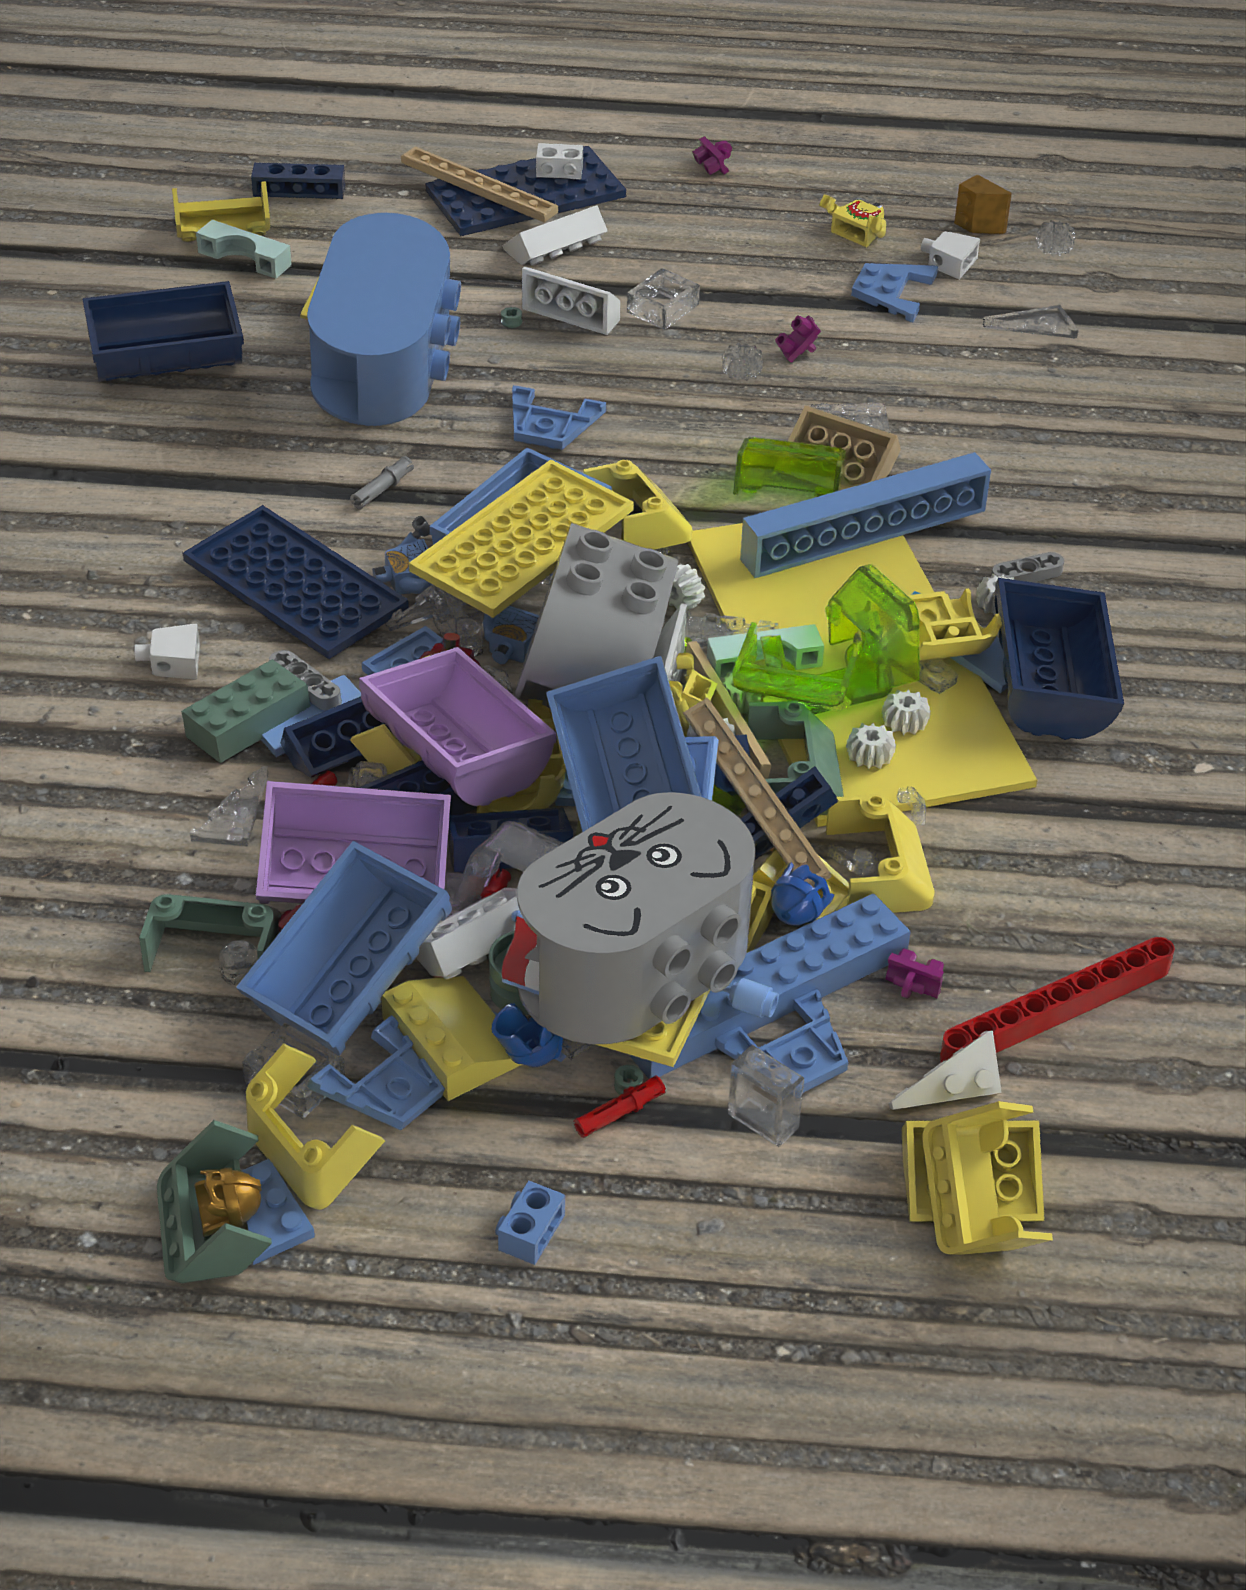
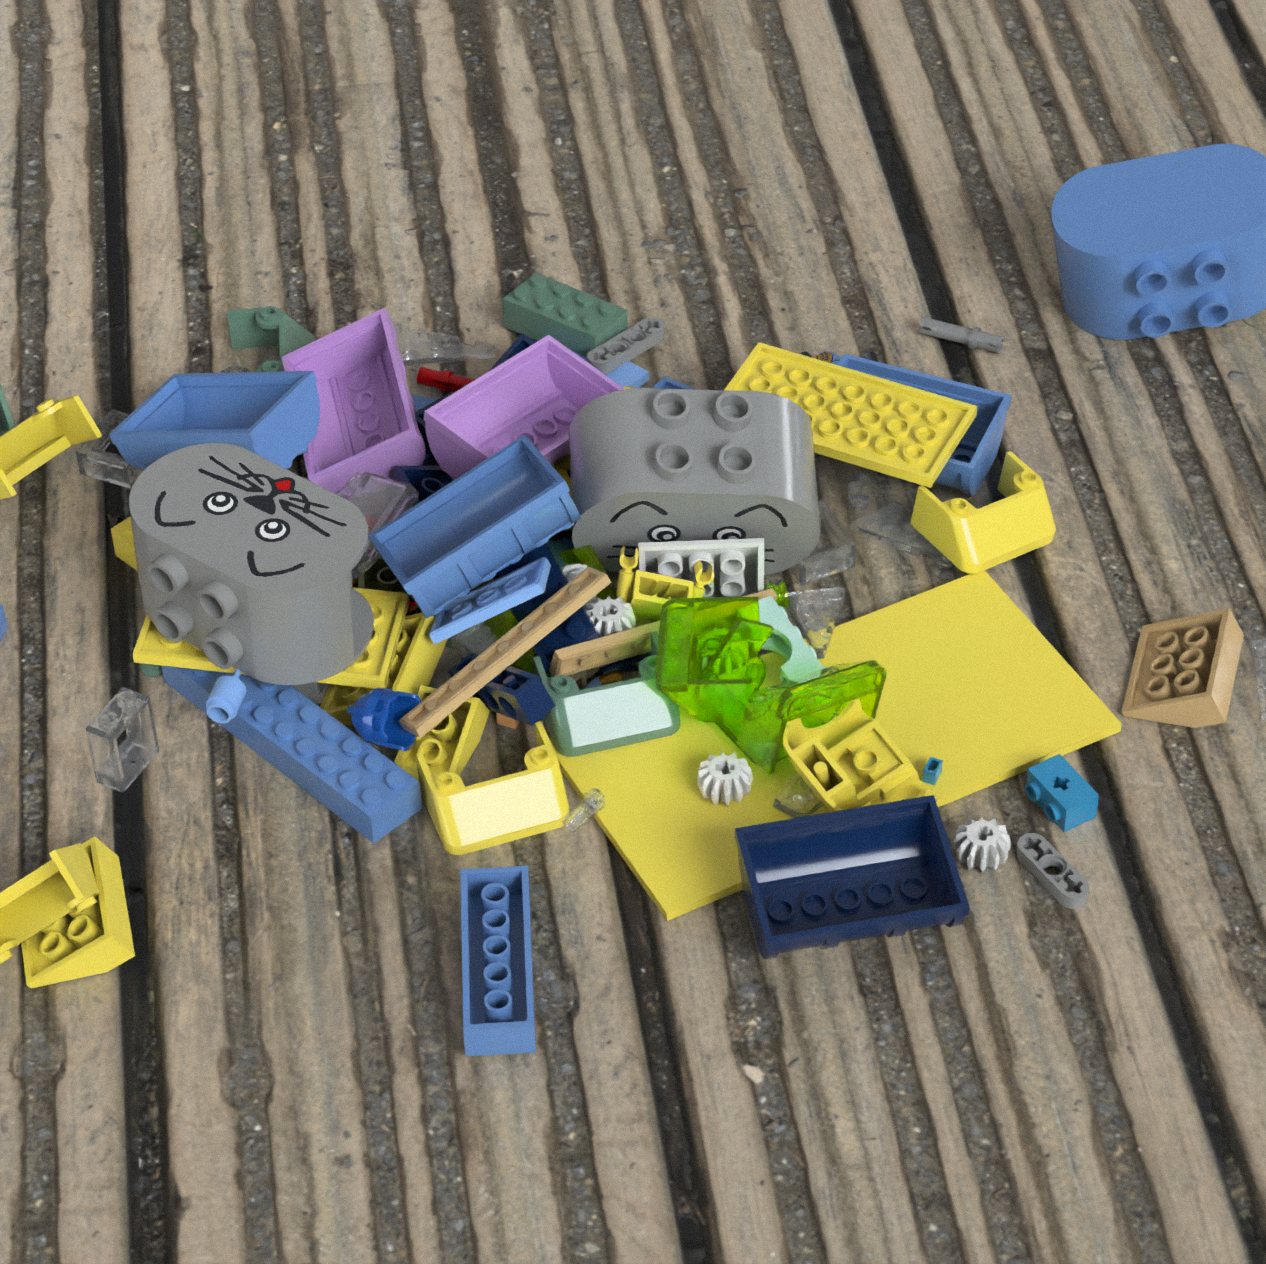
camera: 80 degrees right, 0 degrees up
dark blue container [82,281,244,382] -> none
white torso [135,624,200,680] -> none
dark blue plate [183,505,409,659] -> none
medium blue wing [308,1015,445,1130] -> none
medium blue wing [512,385,606,450] -> none
red pin [574,1075,666,1138] -> none
white gear [669,564,705,610] -> none
medium blue wing [715,989,848,1097] -> none
clear neon green windscreen [733,437,846,497] -> none
medium blue brick [740,452,991,578] -> none
clear wing [827,844,883,876] -> none
white gear [846,723,896,769] -> none
magenta hips [885,948,944,999] -> none
white wing [889,1031,1002,1110] -> none
red beam [940,937,1175,1063] -> none
none -> medium blue brick [460,866,536,1056]
none -> dark azure brick [1025,754,1099,832]

